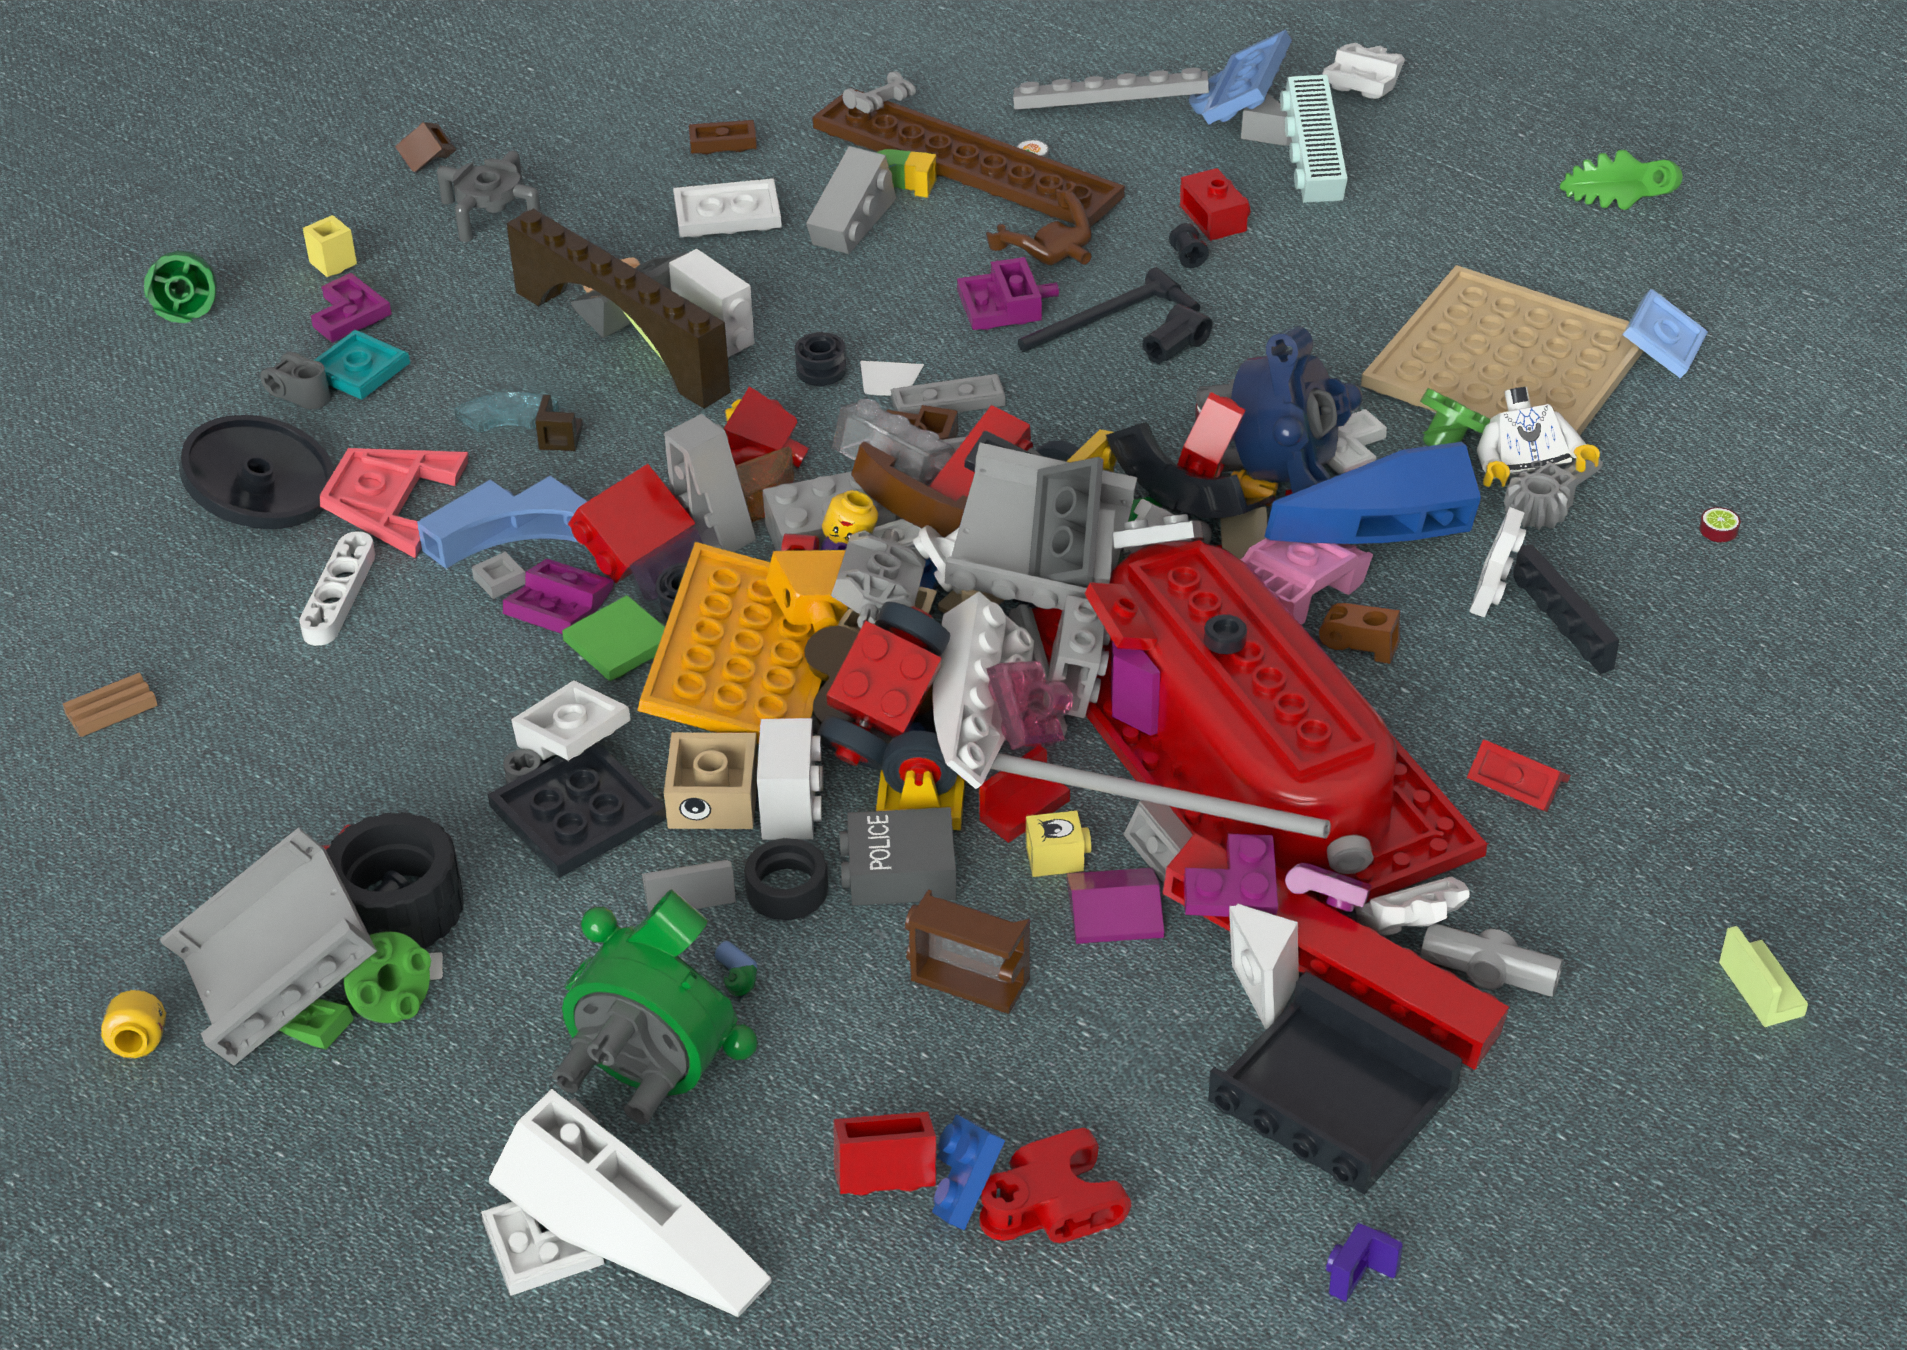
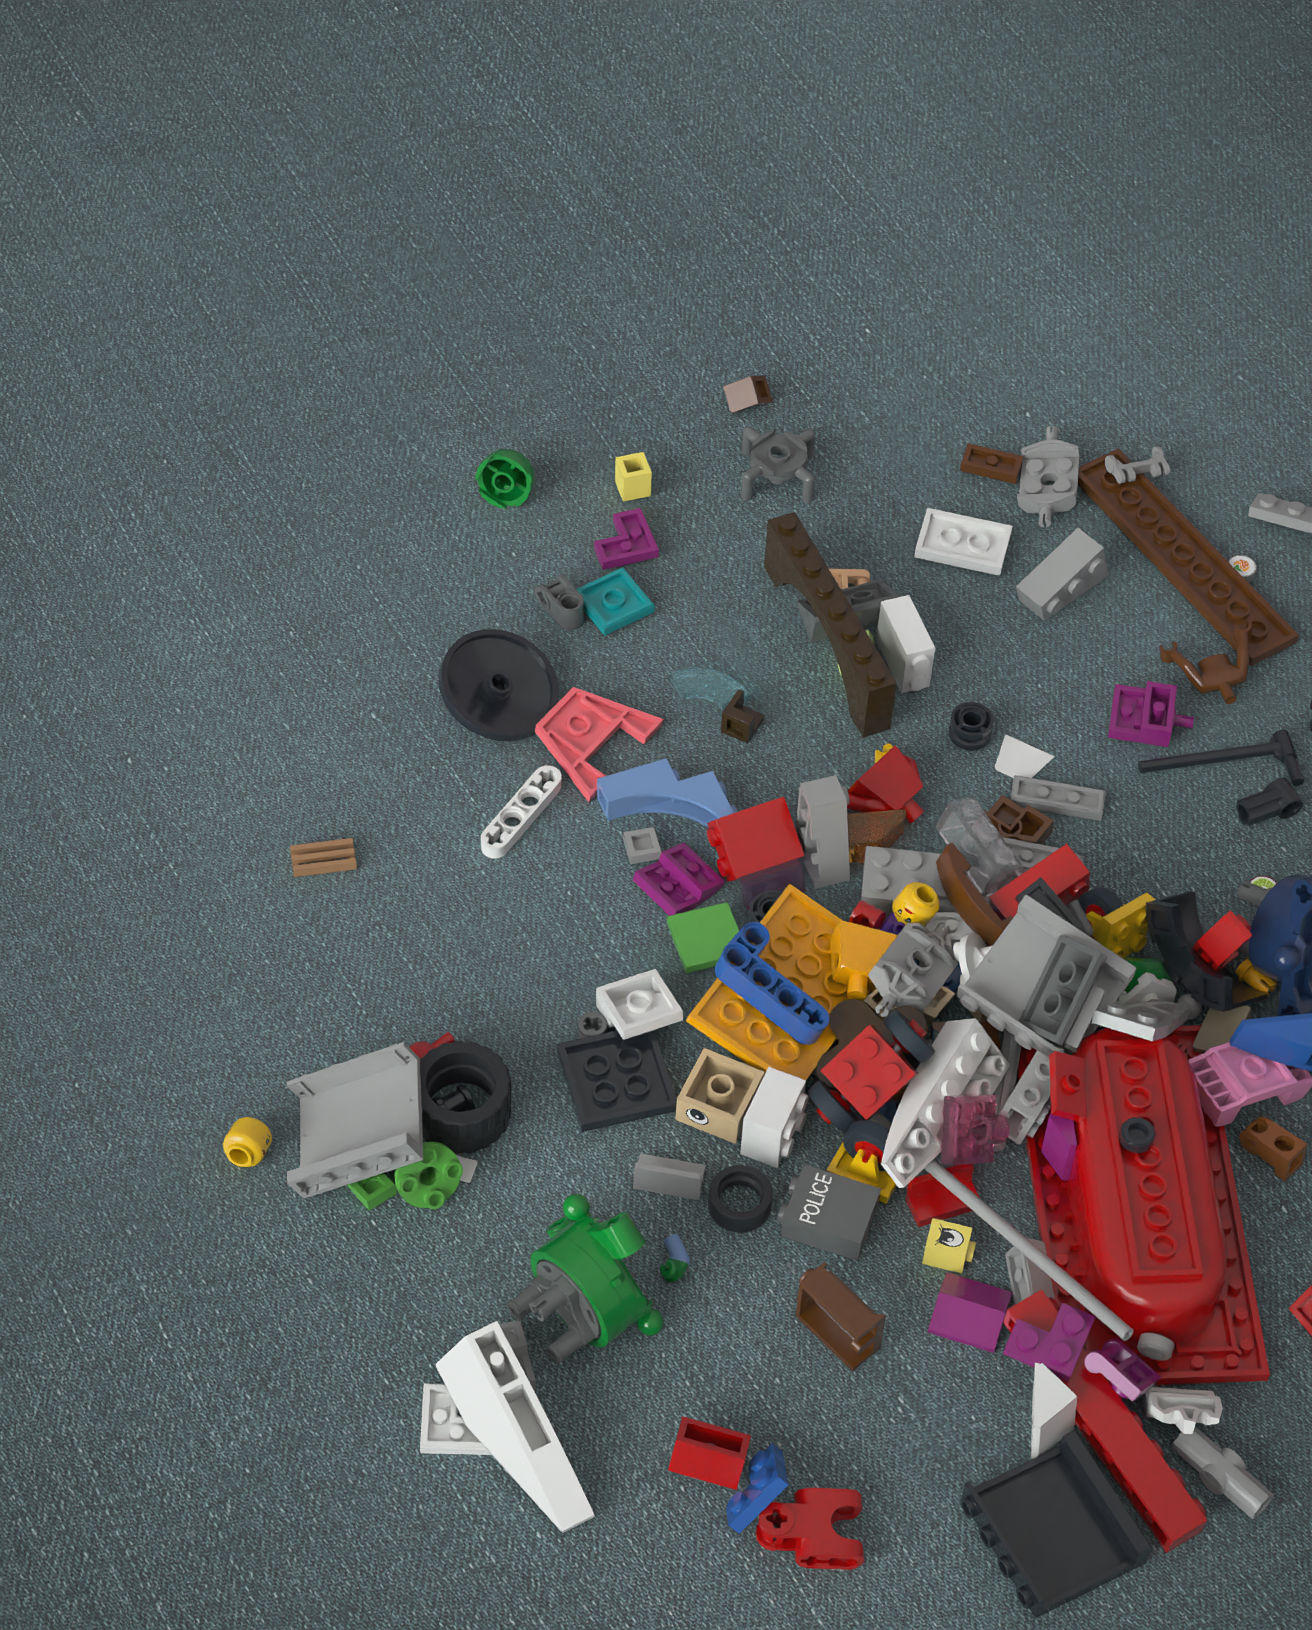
camera: 20 degrees right, 10 degrees up
yellow leg [876,149,937,198] -> none
none -> blue beam [715,922,829,1045]
none -> light grey plate [1017,426,1080,528]

